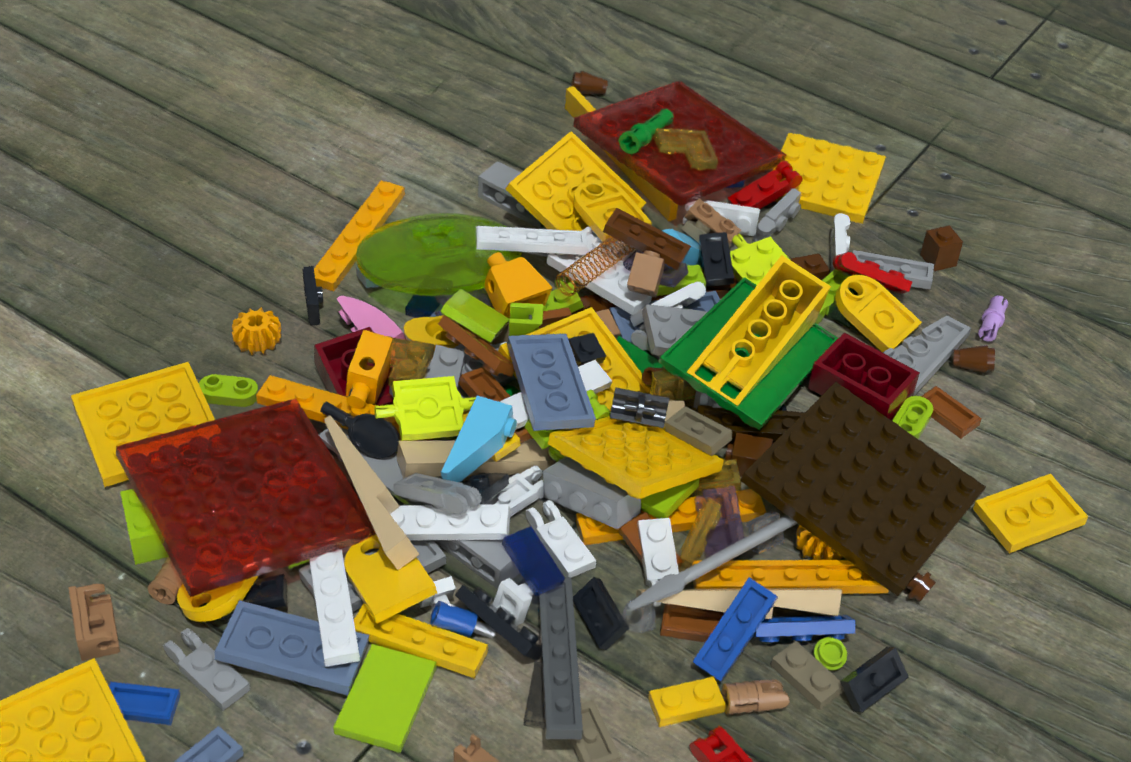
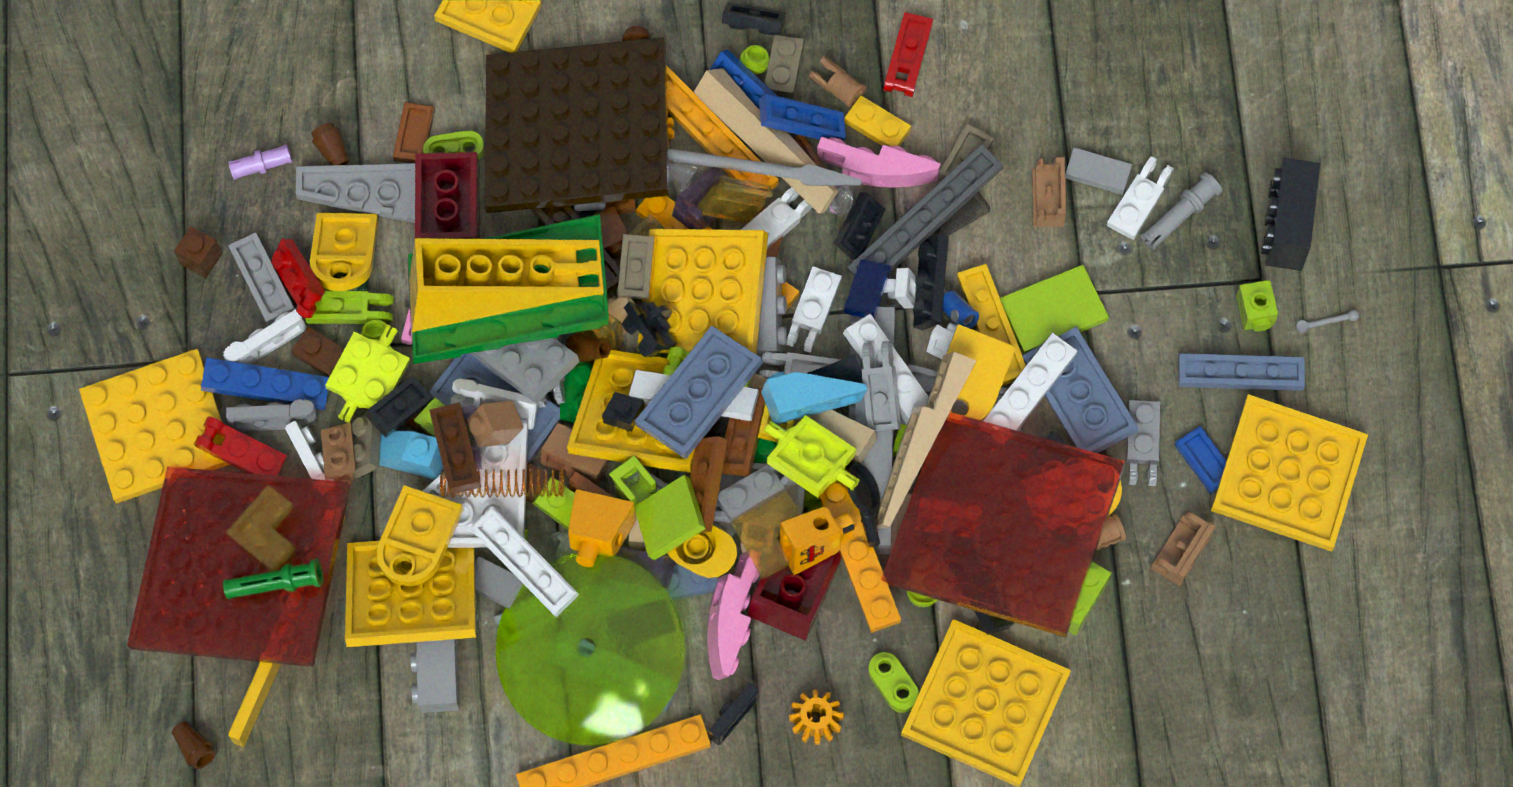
camera: 125 degrees left, 25 degrees up
none -> blue plate [201,358,329,410]
none -> bright pink slope [817,137,941,187]

